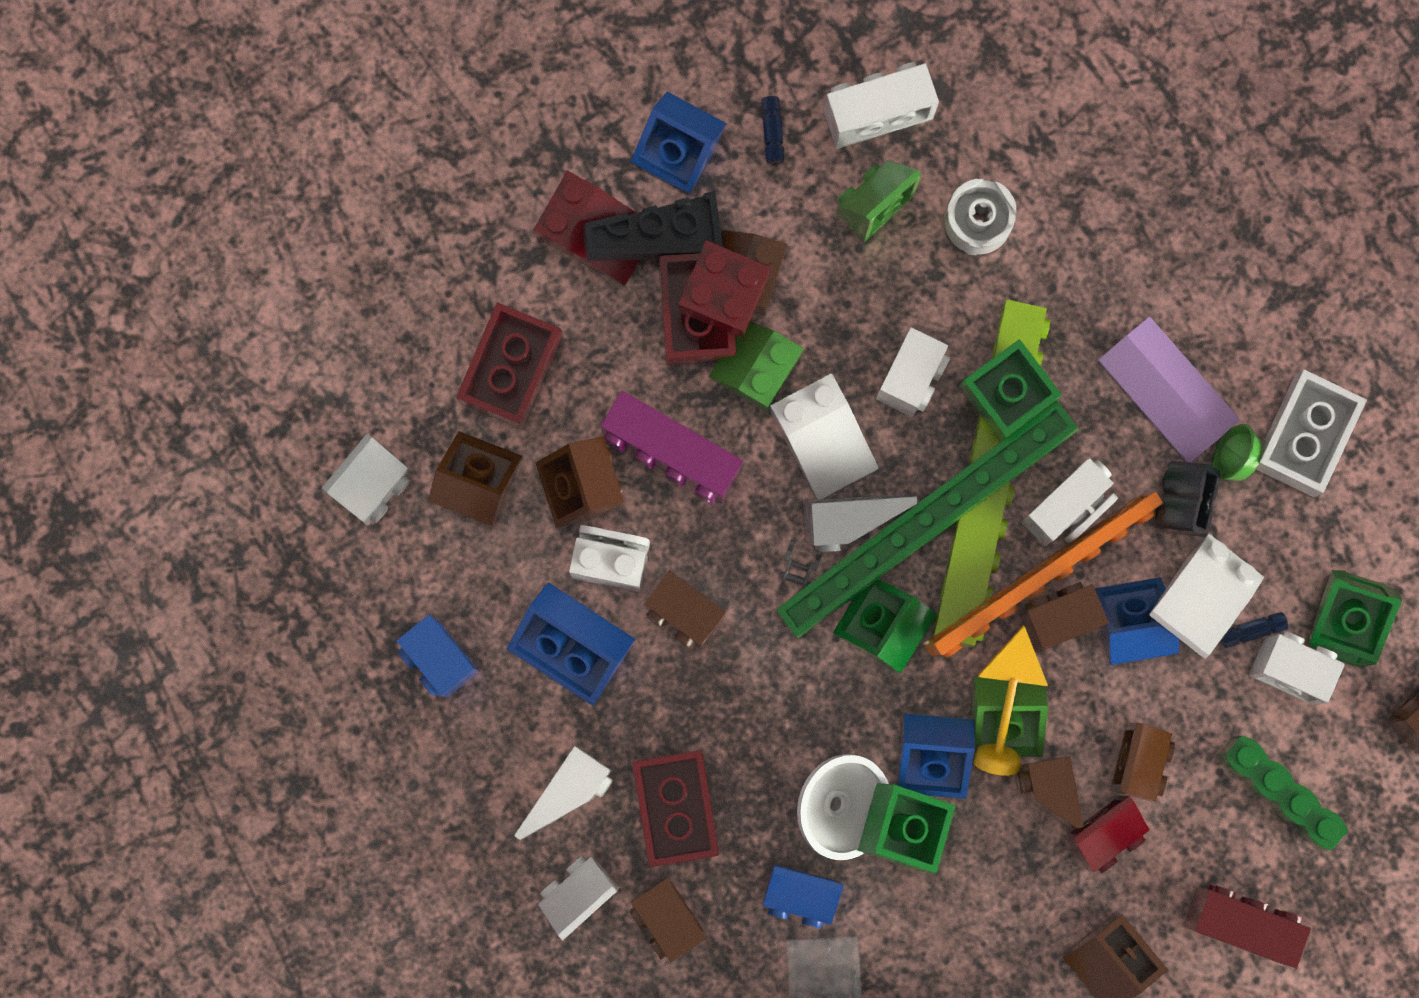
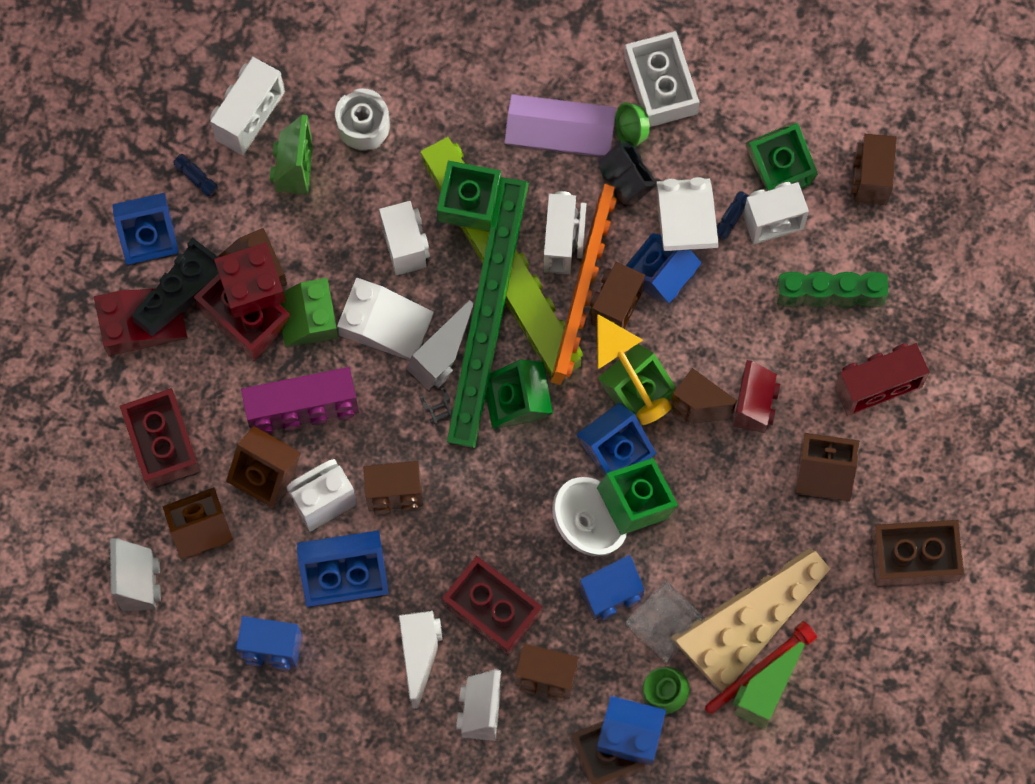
camera: 40 degrees left, 10 degrees down
reddish brown slope [1110,722,1175,802] -> none

